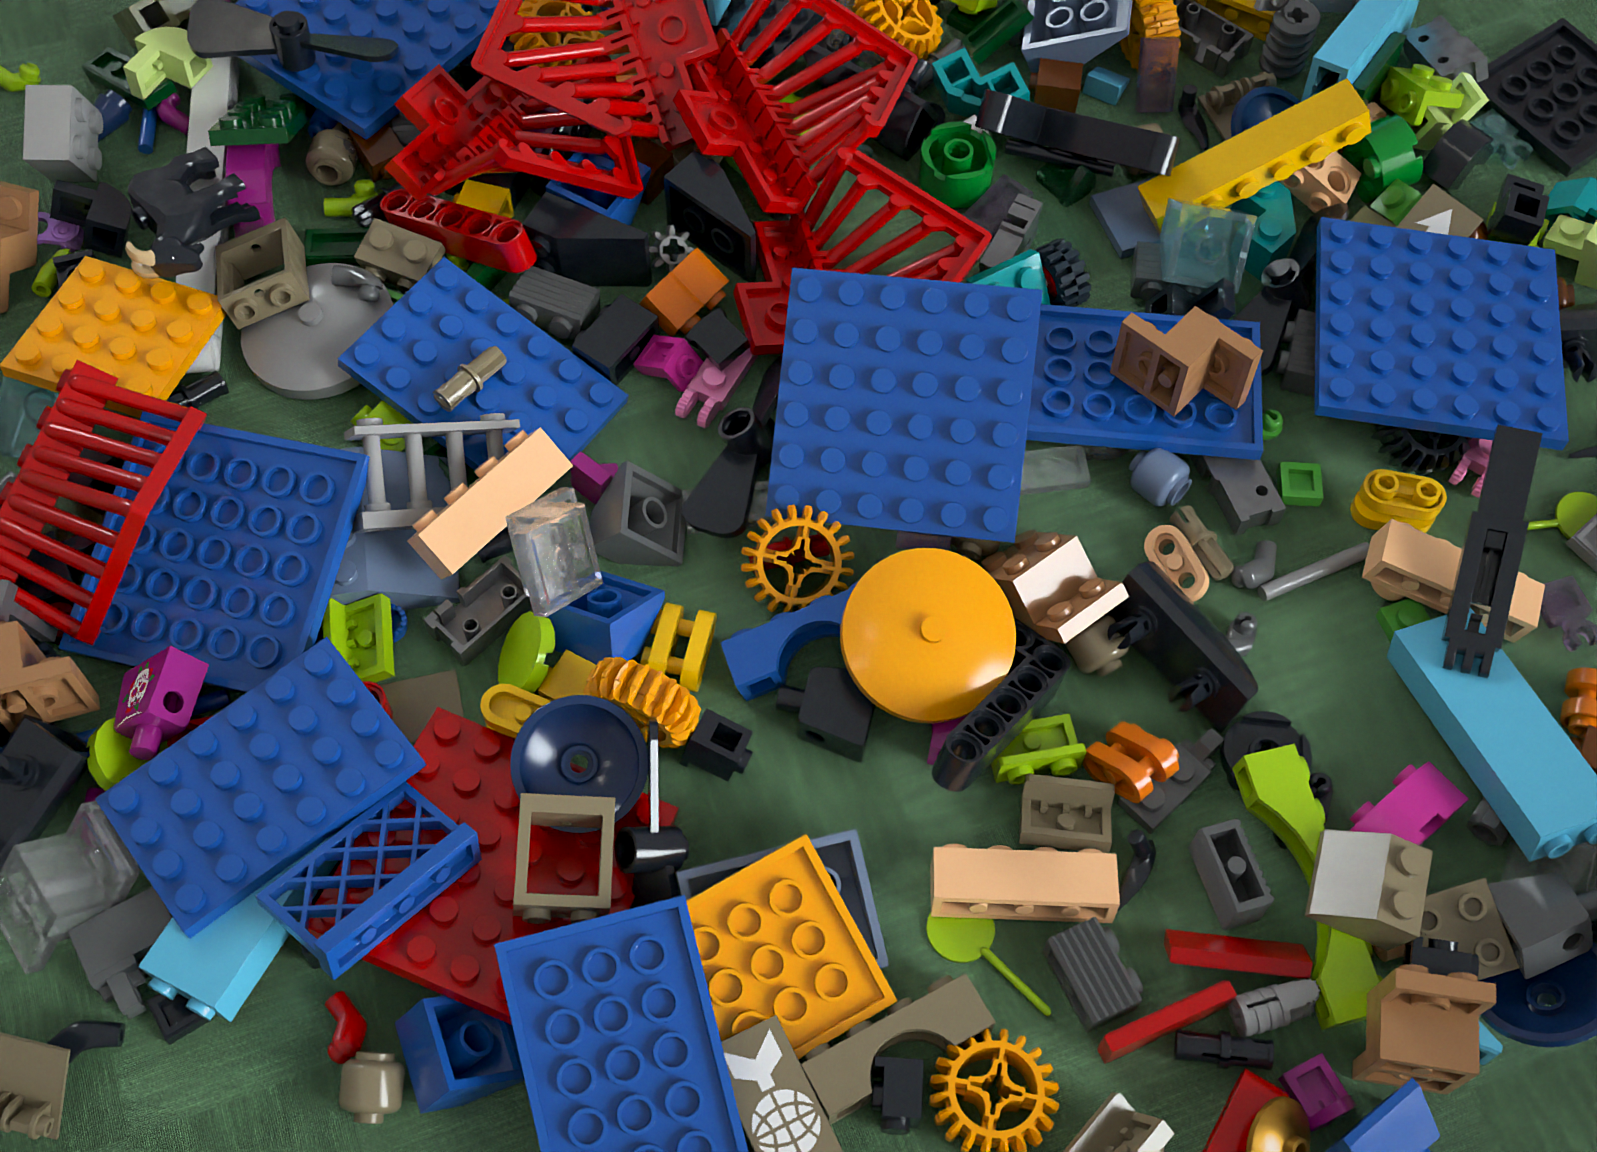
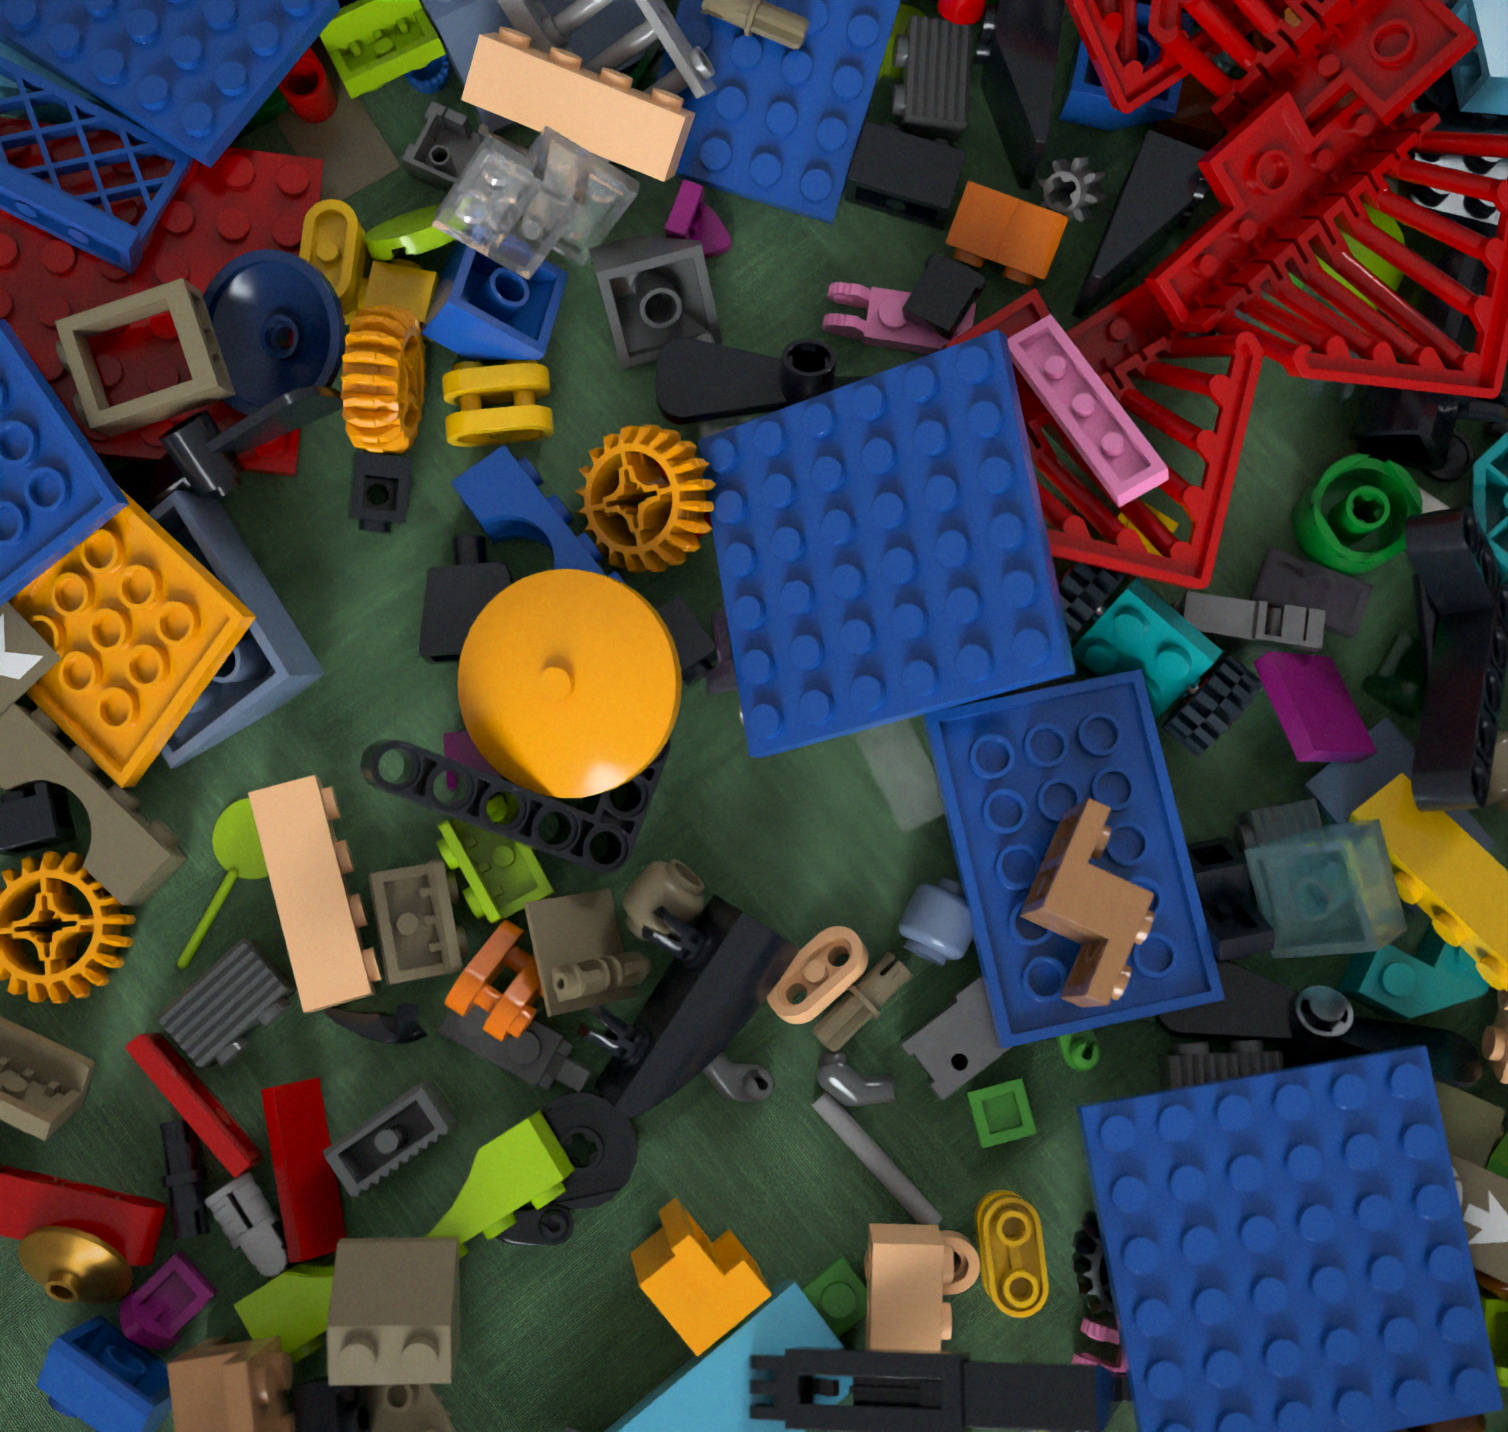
camera: 70 degrees right, 20 degrees up
dark pink bracket [633,335,704,392] -> none
medium nougat bracket [982,530,1129,644] -> none
dark pink brick [1349,761,1469,846] -> none
none -> dark tan hinge [524,889,651,1017]
none -> light orange plate [630,1197,772,1357]
none -> bright pink plate [1007,314,1169,508]
none -> magenta tile [1253,651,1378,763]

